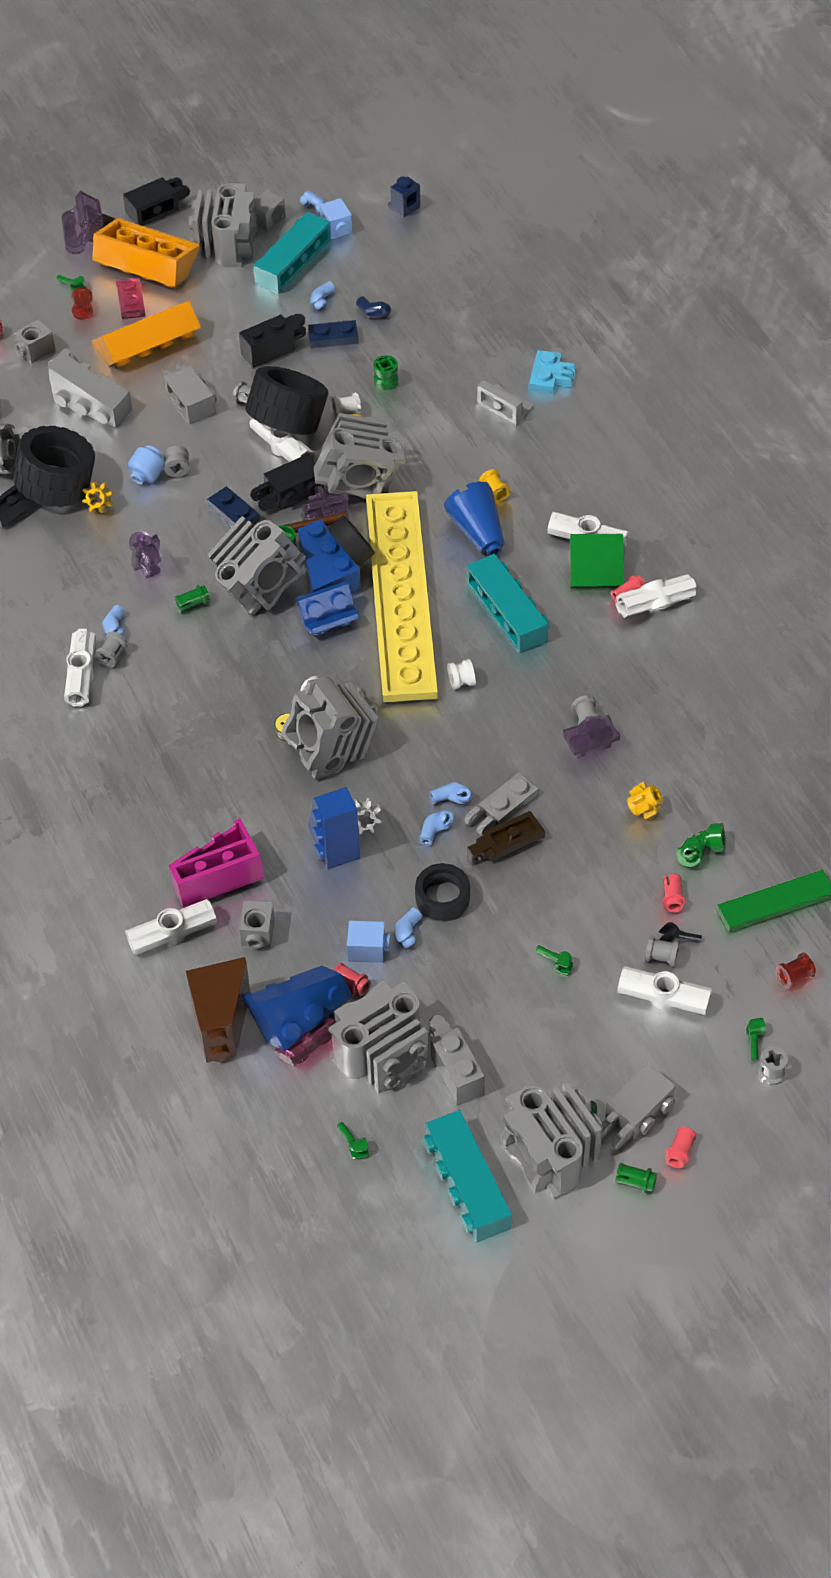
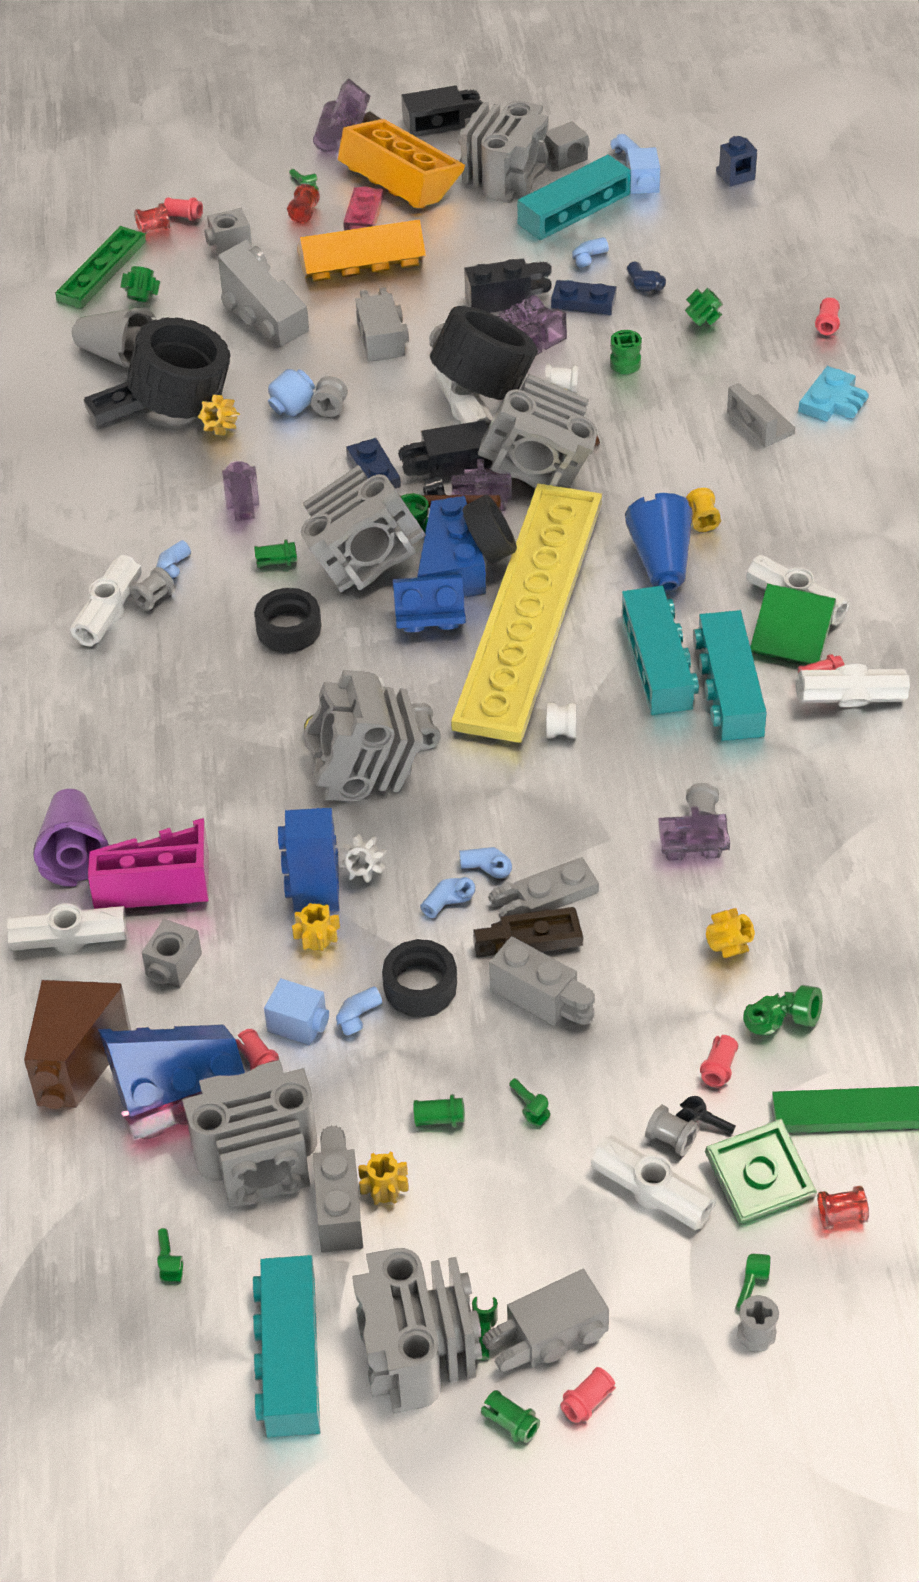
camera: 20 degrees right, 5 degrees down
none -> medium lavender cone [33,788,109,887]
none -> black tyre [254,588,322,652]
none -> yellow gear [292,903,340,951]
none -> yellow gear [358,1151,409,1205]
none -> green pin [413,1094,465,1127]
none -> black hand [423,477,446,495]
none -> light grey hinge [489,936,595,1026]
none -> clear purple legs [495,295,567,355]
none -> green gear [685,288,723,326]
none -> teal brick [693,610,767,741]
none -> tile [704,1119,817,1226]
none -> coral pin [815,297,840,335]

